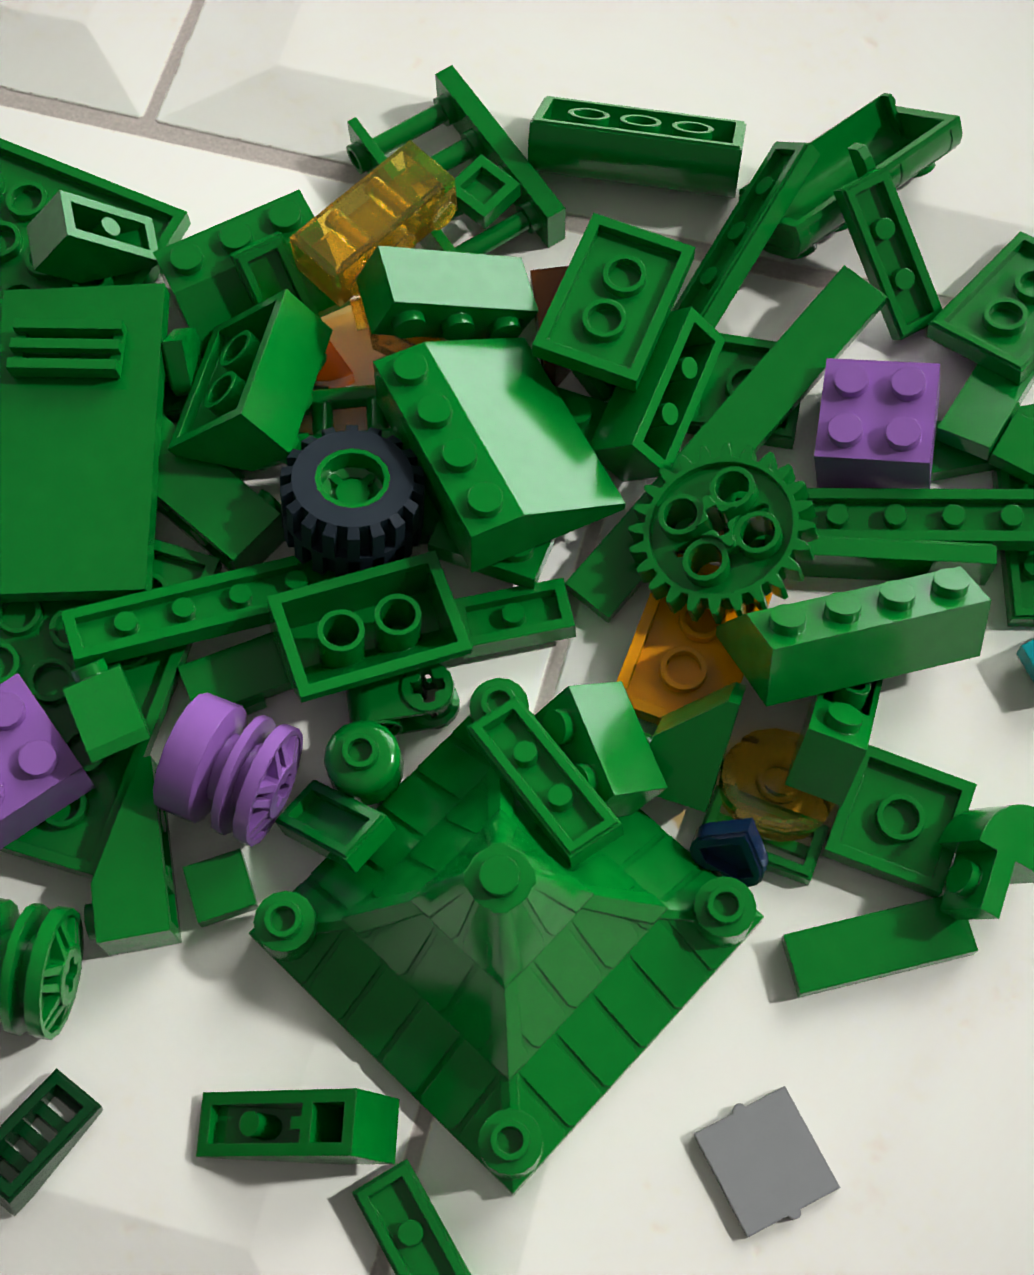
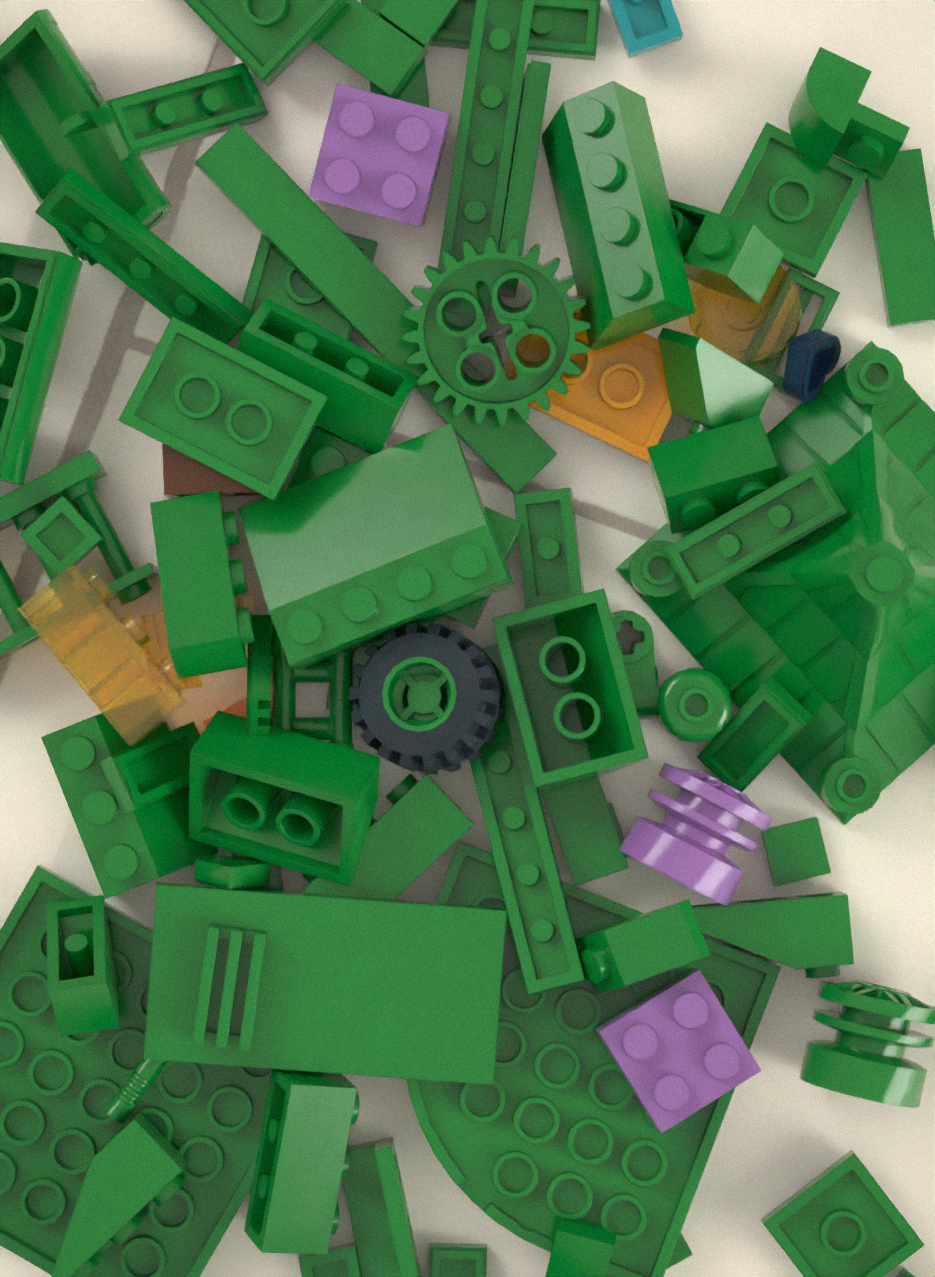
camera: 90 degrees left, 20 degrees up
none -> green tile [246,614,272,735]

